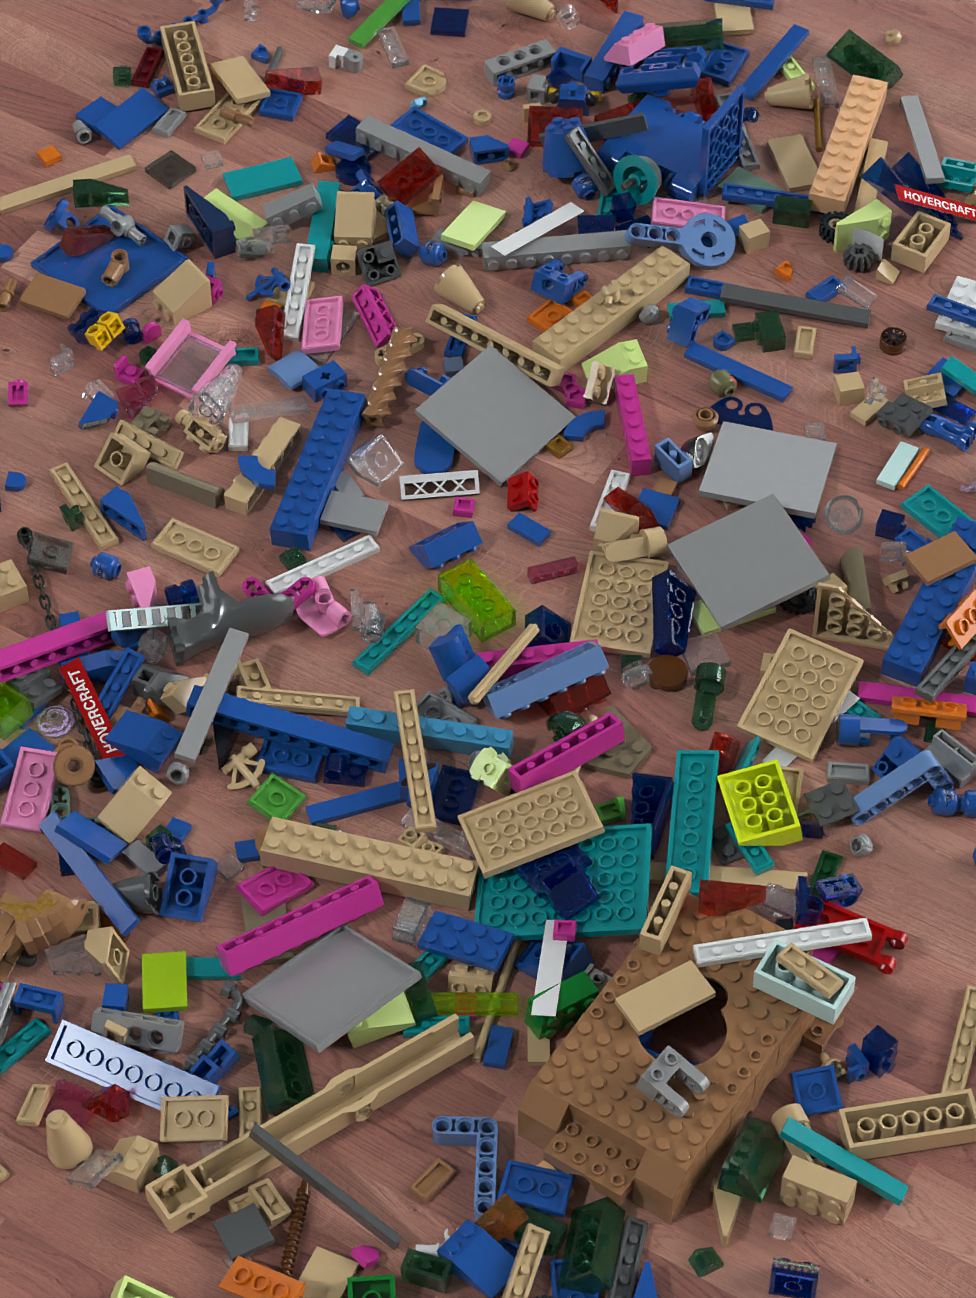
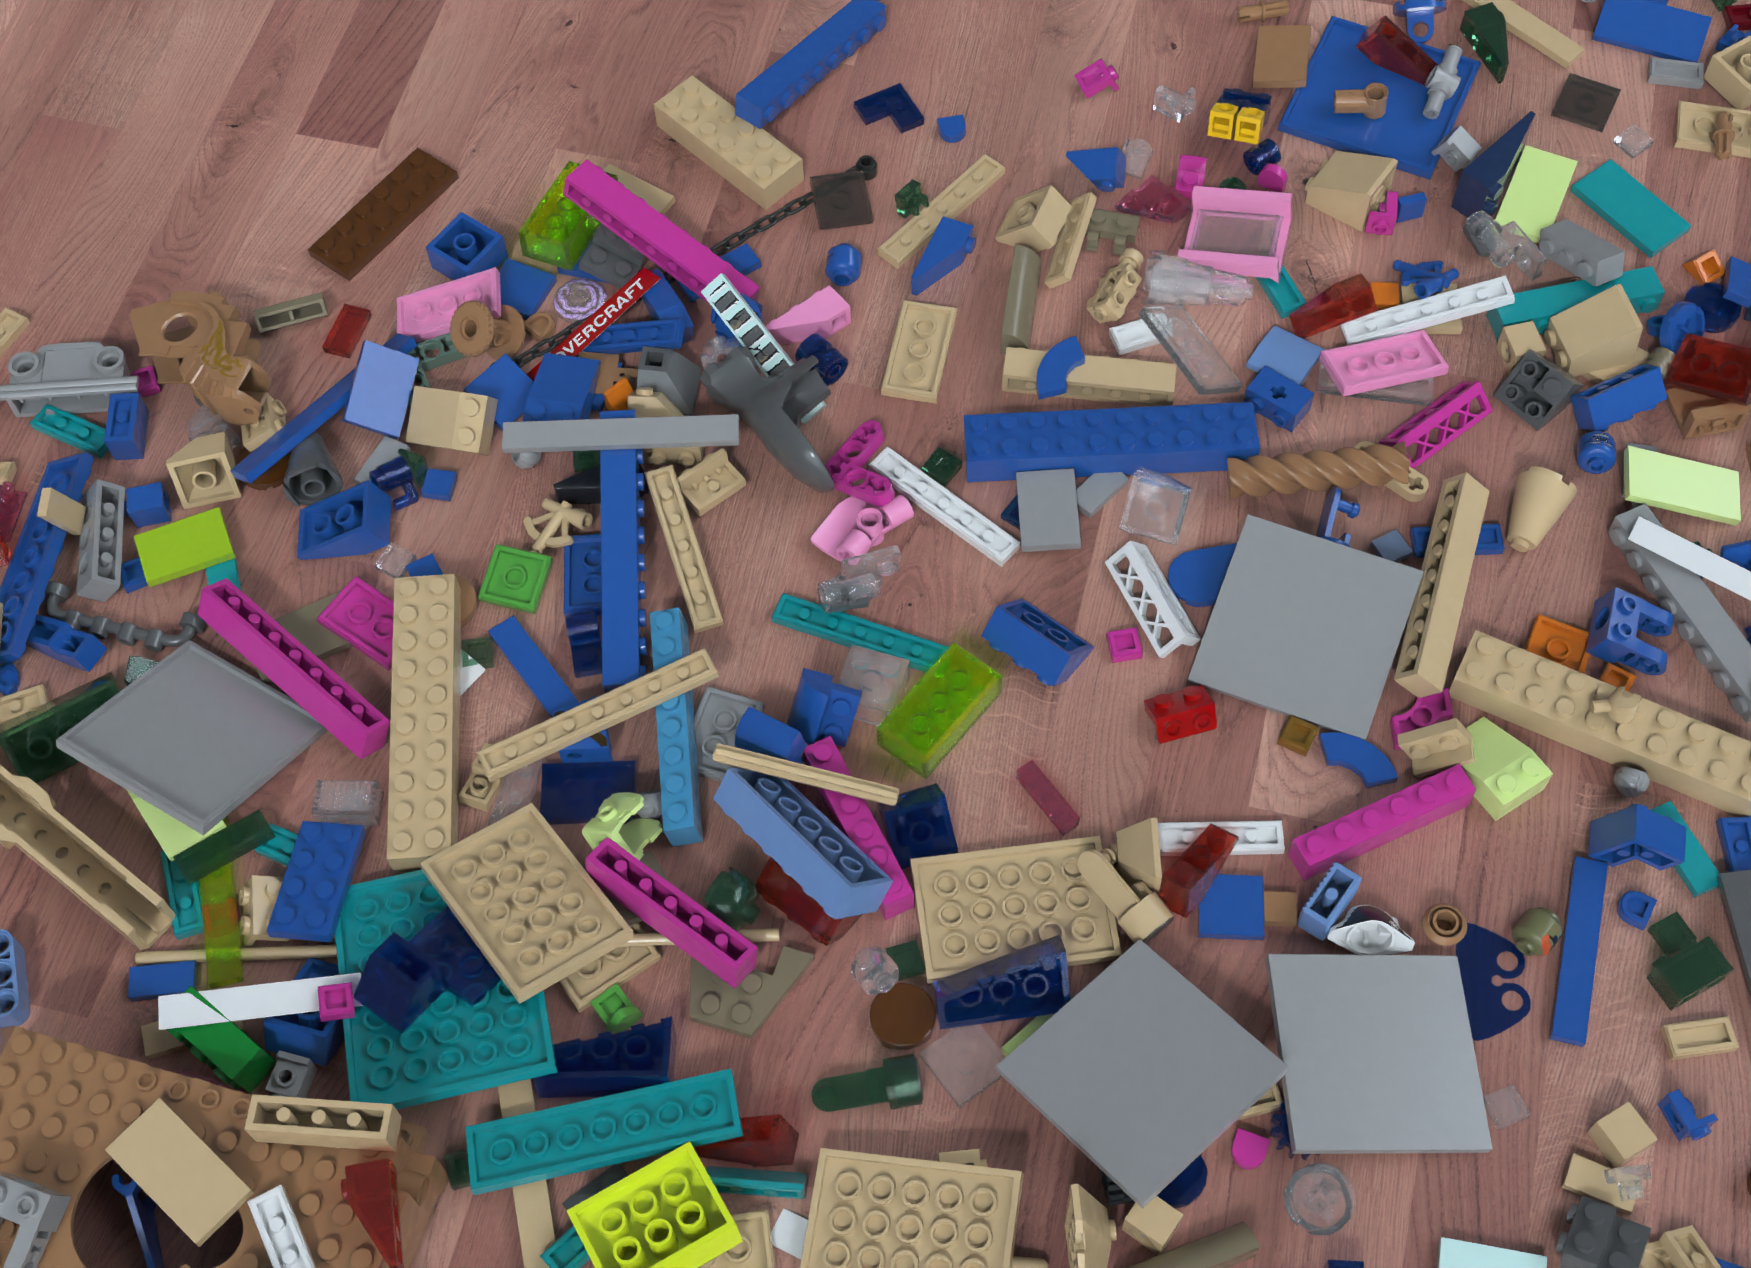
camera: 75 degrees right, 10 degrees up
blue tile [507,512,551,547] -> none

